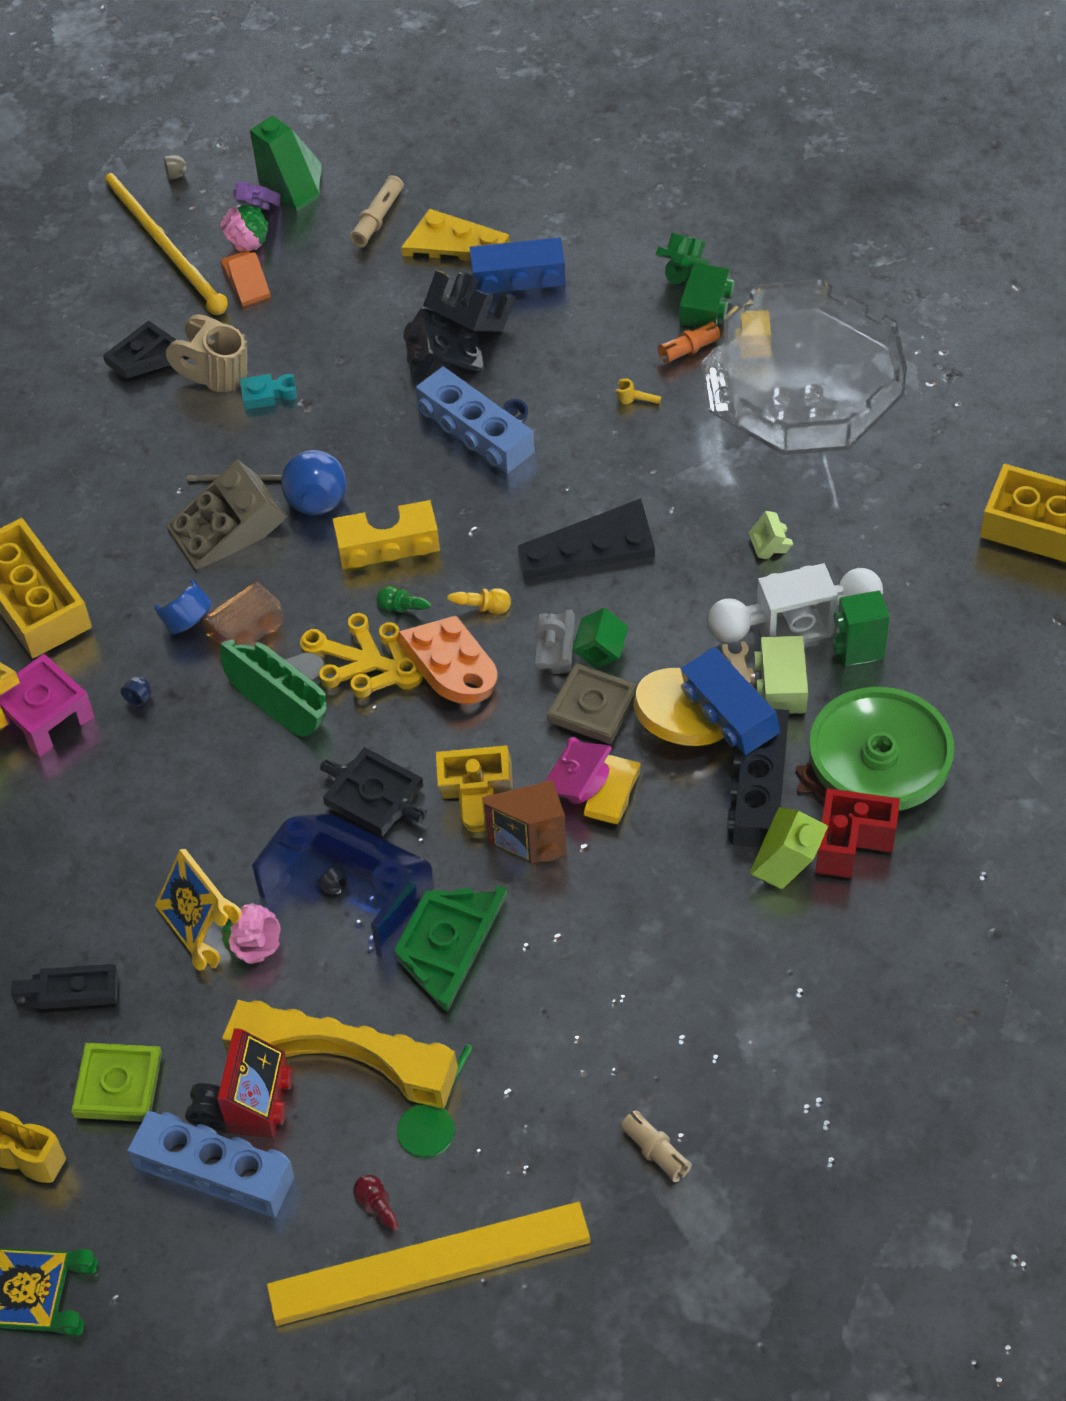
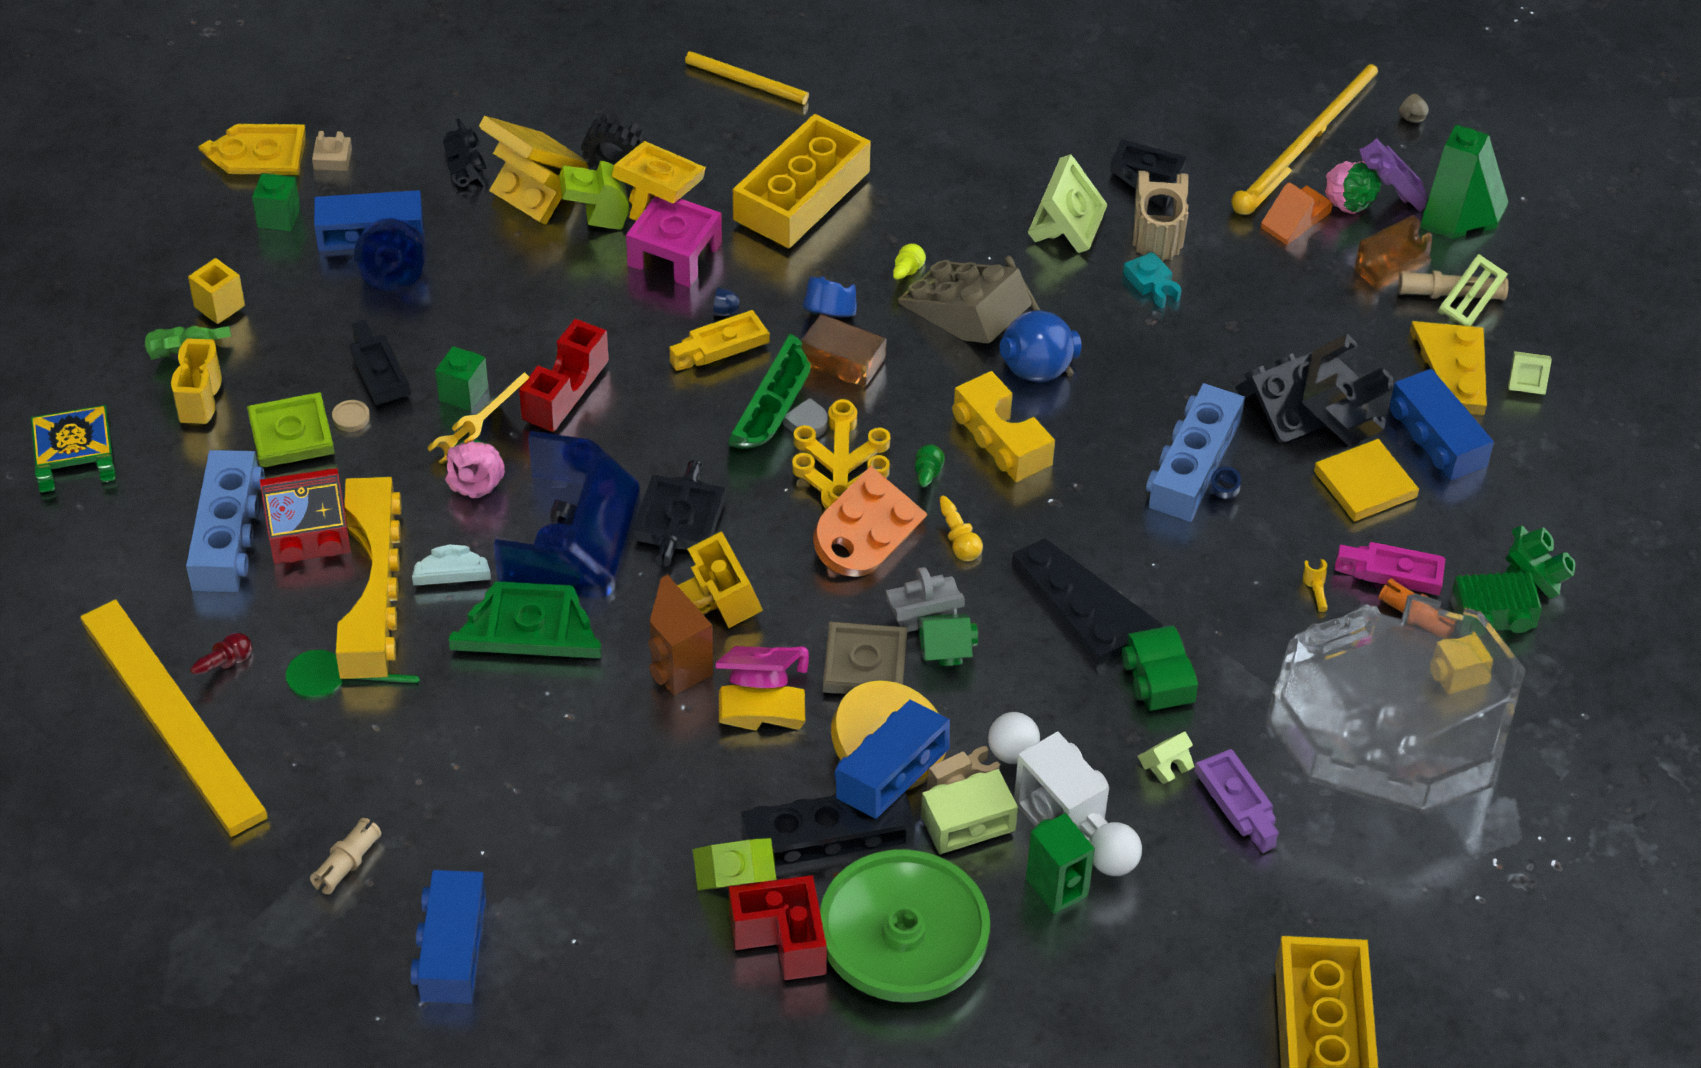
camera: 65 degrees right, 5 degrees down
none -> tan piece [332,400,370,432]
none -> blue brick [411,870,486,1004]
none -> light aqua plate [412,544,491,586]
none -> green brick [435,346,488,412]
none -> red arch [519,318,609,432]
none -> yellow hinge [669,310,770,371]
none -> neon yellow bar [893,244,926,280]
none -> yellowish green bracket [1028,154,1108,253]
none -> green brick [1122,625,1198,711]
none -> medium lavender hinge [1194,749,1279,853]
none -> yellow tile [1314,439,1419,522]
none -> dark pink hinge [1335,542,1446,595]
none -> clear orange hinge [1354,215,1432,290]
none -> yellowish green tile [1437,254,1508,326]
none -> yellowish green tile [1508,351,1552,395]

